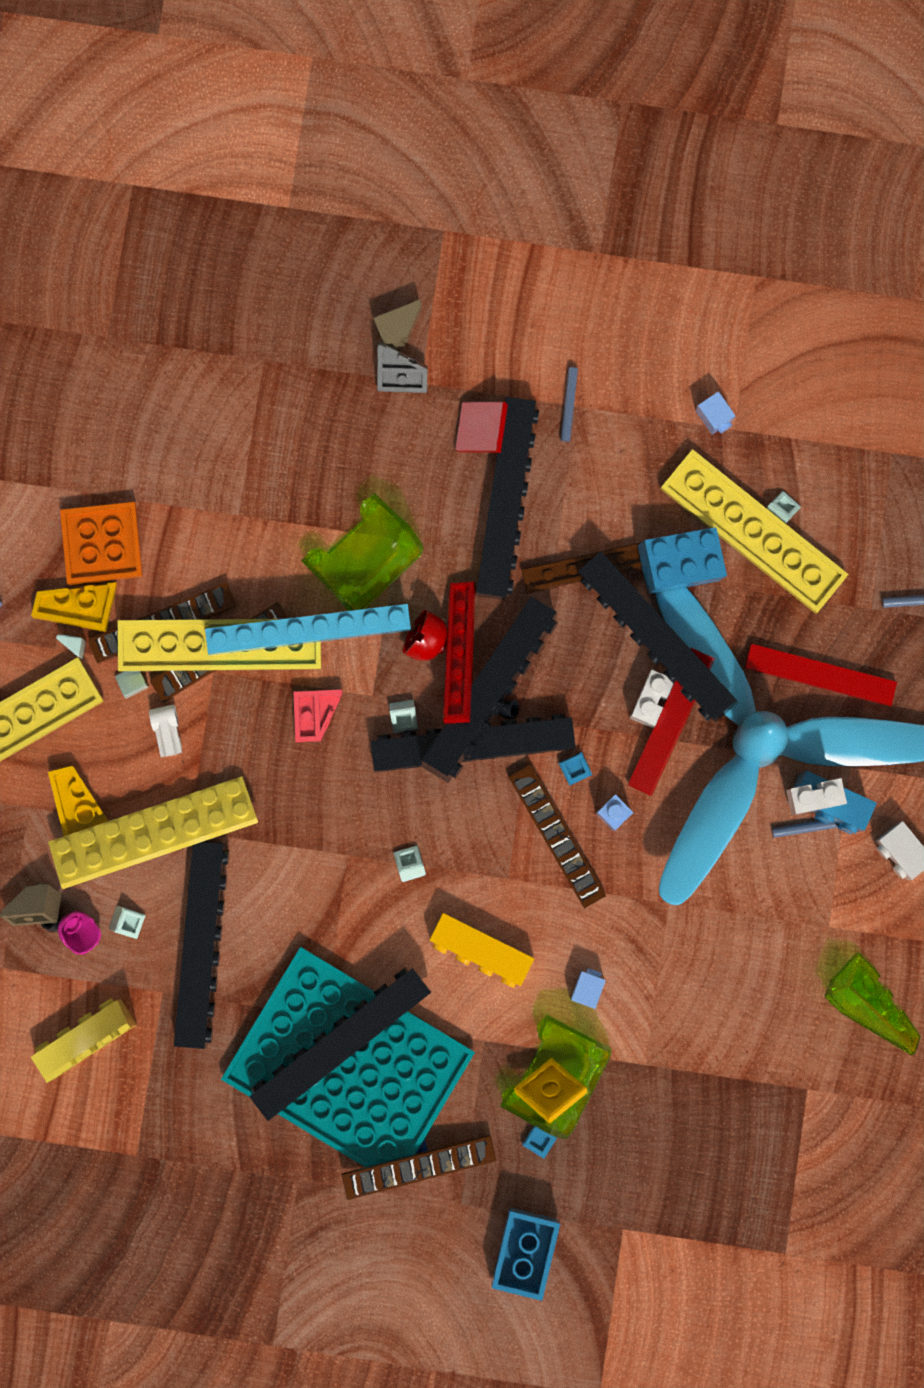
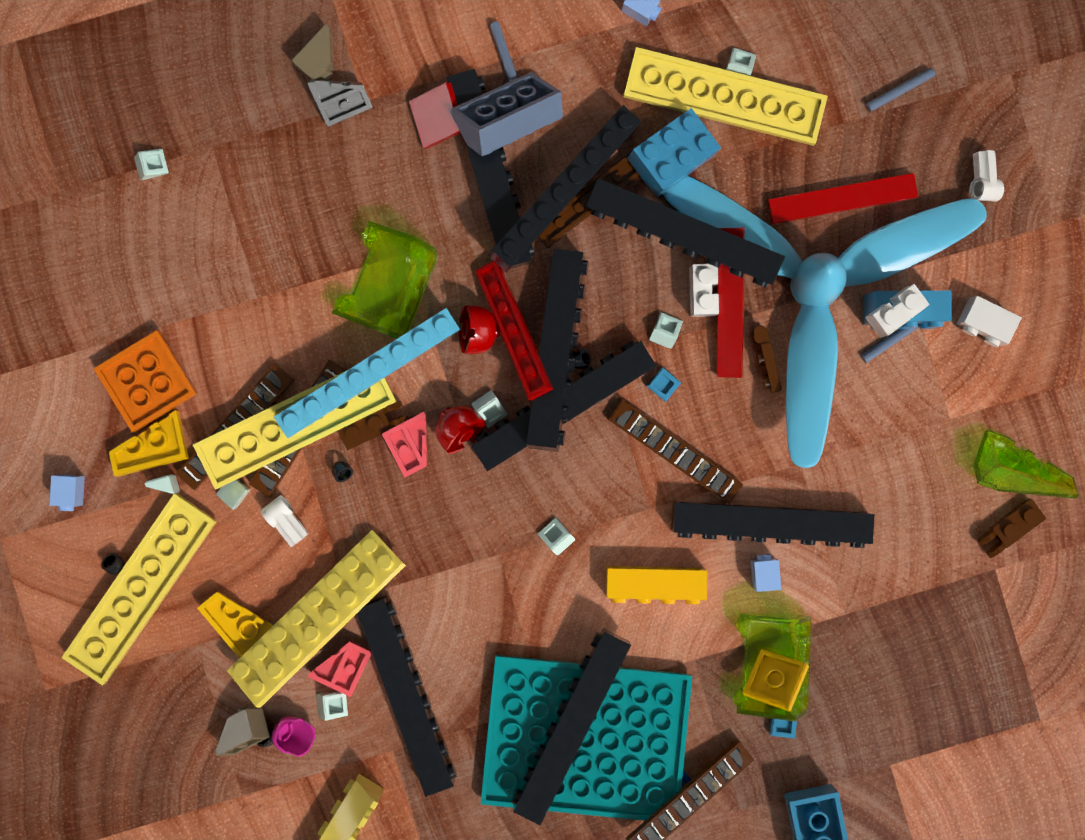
camera: 25 degrees left, 5 degrees up
light blue brick [596,794,633,831] -> none
none -> light aqua slope [134,149,169,180]
none -> coral wing [308,640,372,697]
none -> black hinge [331,461,353,482]
none -> reddish brown hinge [338,401,409,450]
none -> red cylinder [435,405,486,454]
none -> sand blue slope [450,72,563,156]
none -> black brick [488,105,641,272]
none -> light aqua slope [649,312,683,349]
none -> black brick [671,501,875,548]
none -> reddish brown hinge [752,325,782,393]
none -> reddish brown hinge [977,498,1047,558]

